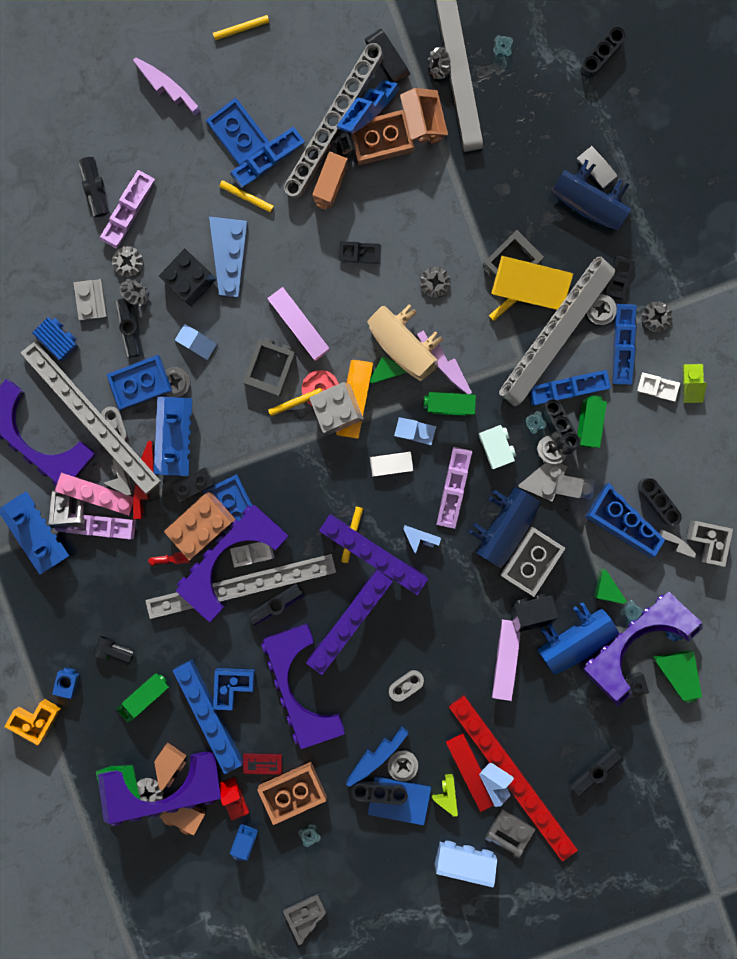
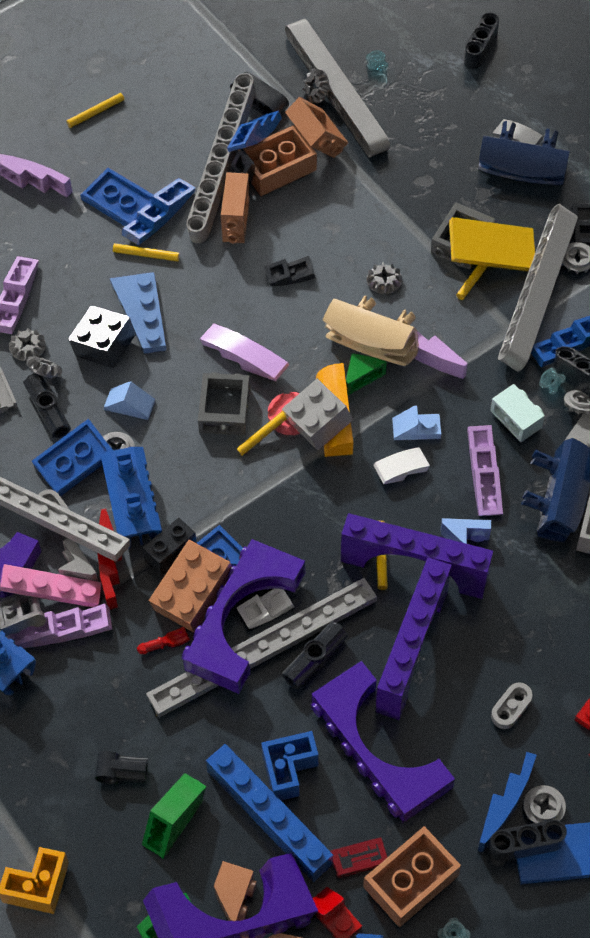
camera: 15 degrees left, 30 degrees down
blue brick [52,668,80,699] -> none
green window [423,392,476,416] -> none

